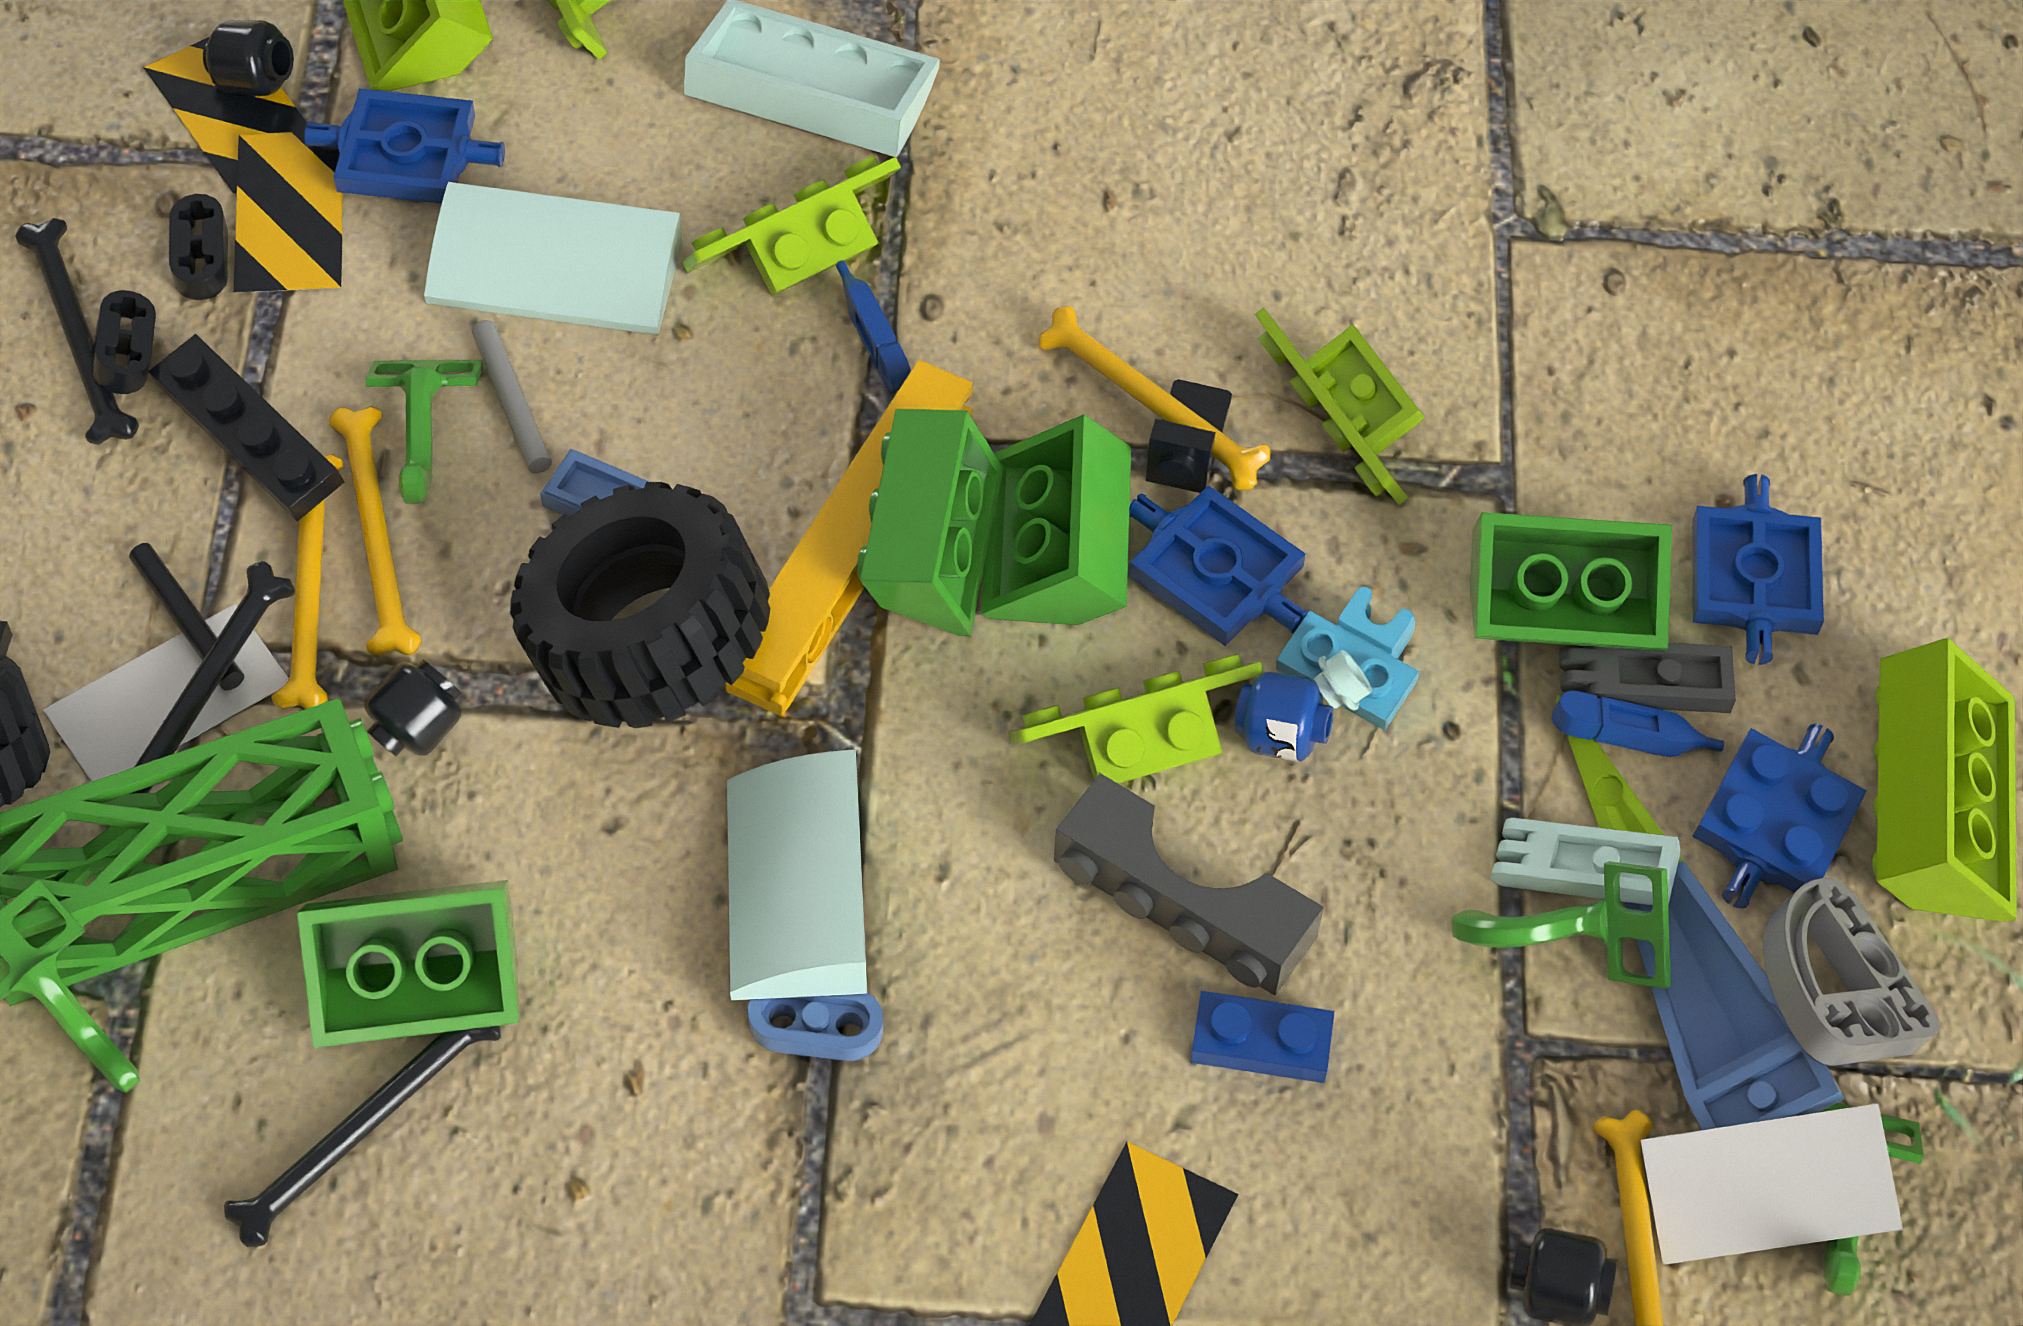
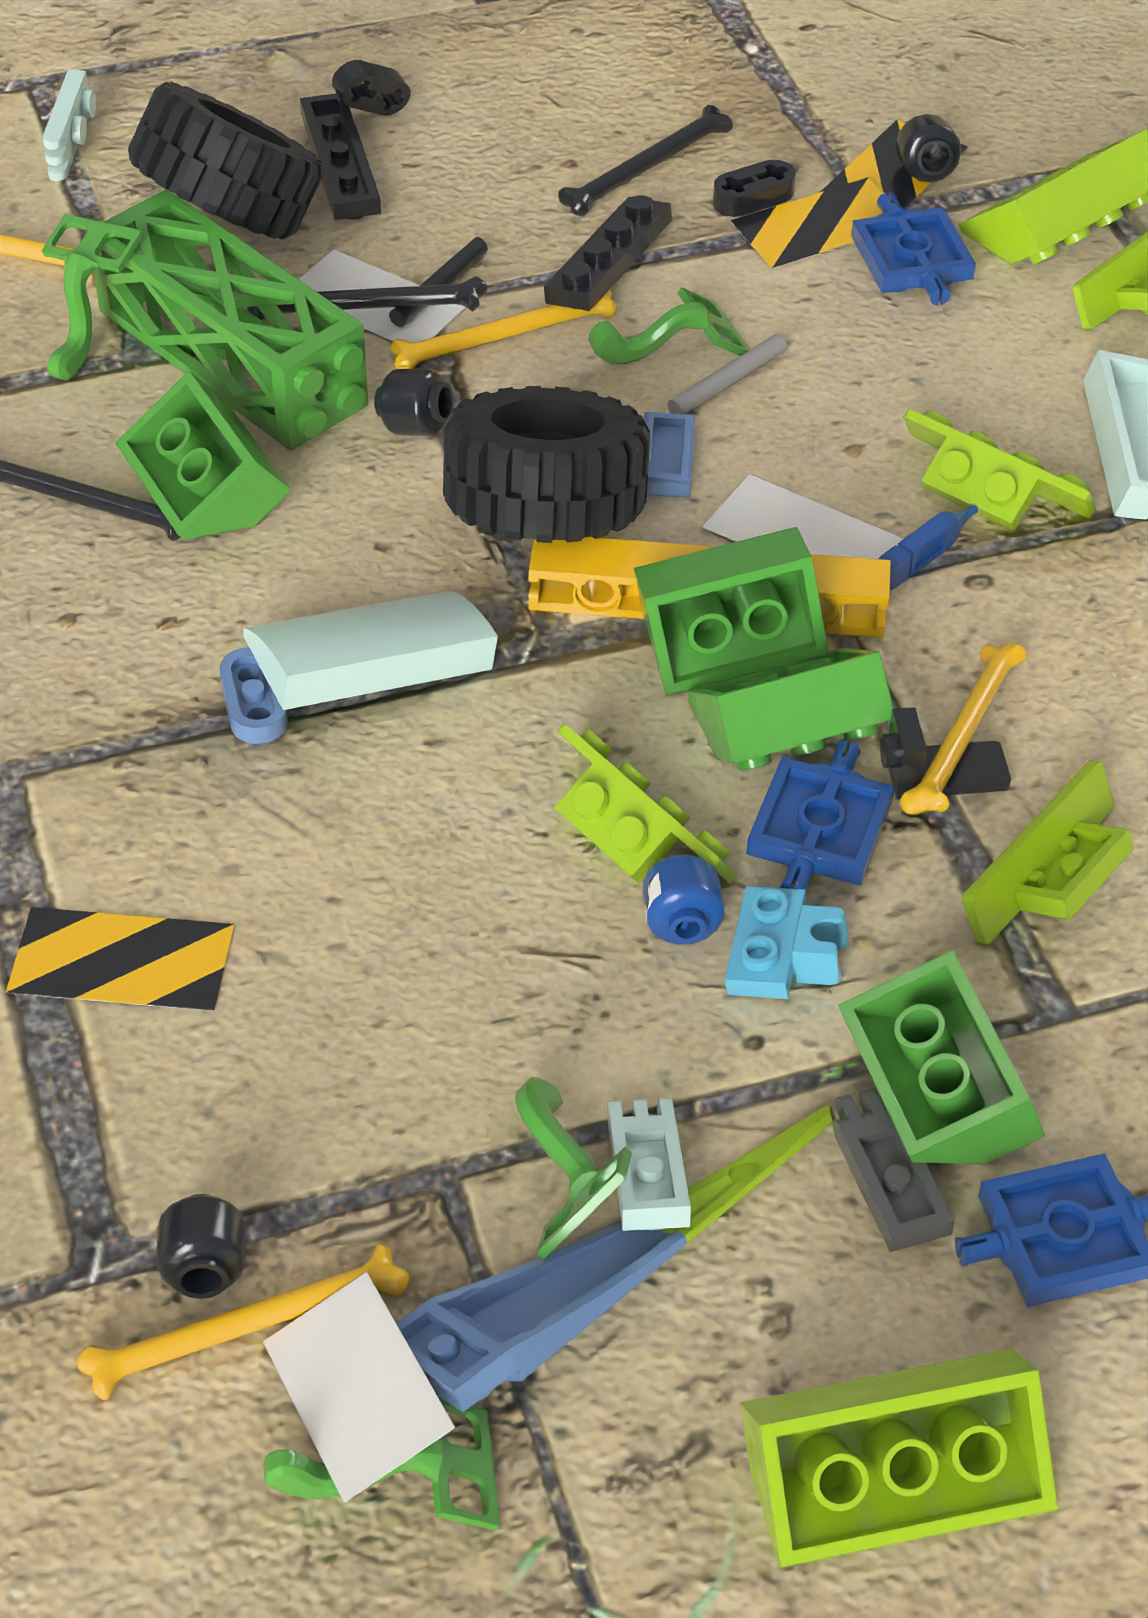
camera: 70 degrees right, 10 degrees down
black beam [91,290,156,394] -> none
yellow piece [329,406,422,656] -> none
light aqua slope [424,182,683,335] -> none
dark grey arch [1054,773,1324,996] -> none
blue plate [1190,991,1335,1083] -> none
light aqua plate [1314,650,1372,711] -> none
blue piece [1551,691,1724,757] -> none
blue plate [1692,724,1867,909] -> none
light grey beam [1763,878,1940,1066] -> none
none -> white sticker [702,474,903,559]

